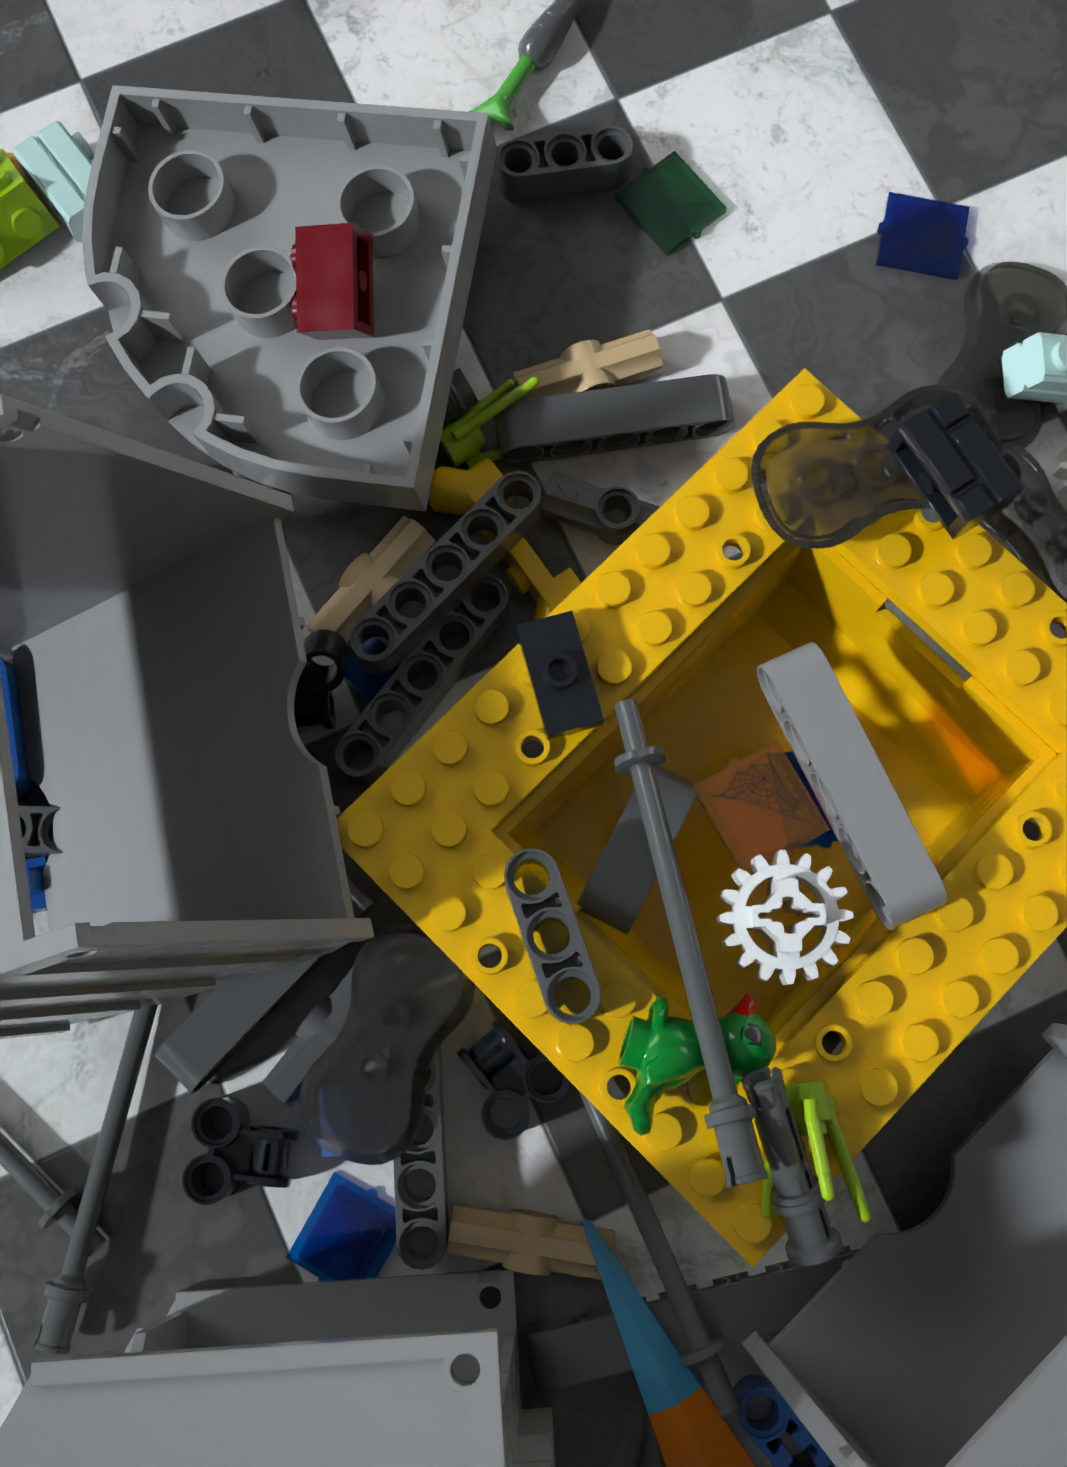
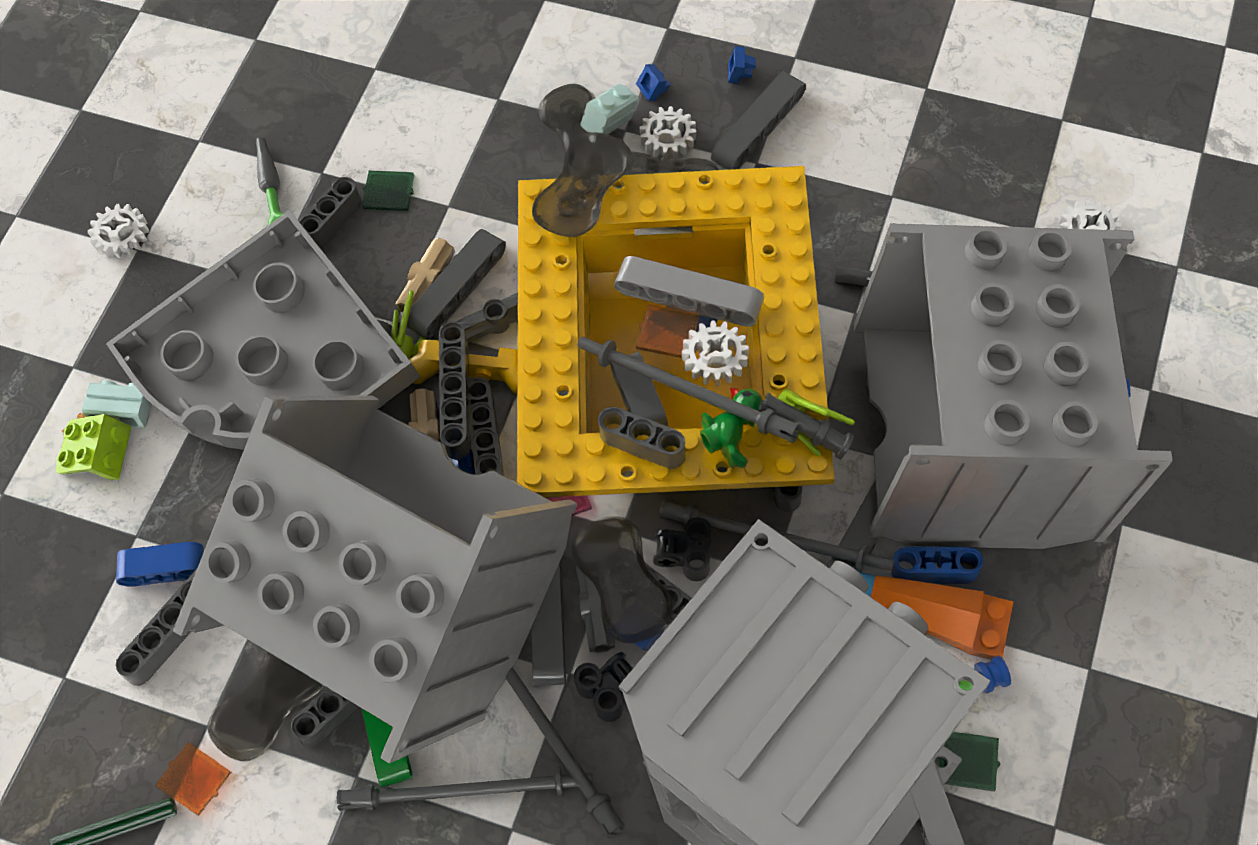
camera: 40 degrees left, 15 degrees down
dark red brick [291,223,374,340] -> none
black plate [516,611,604,740] -> none
clear blue piece [875,192,970,280] -> none
black brick [887,392,1025,539] -> none

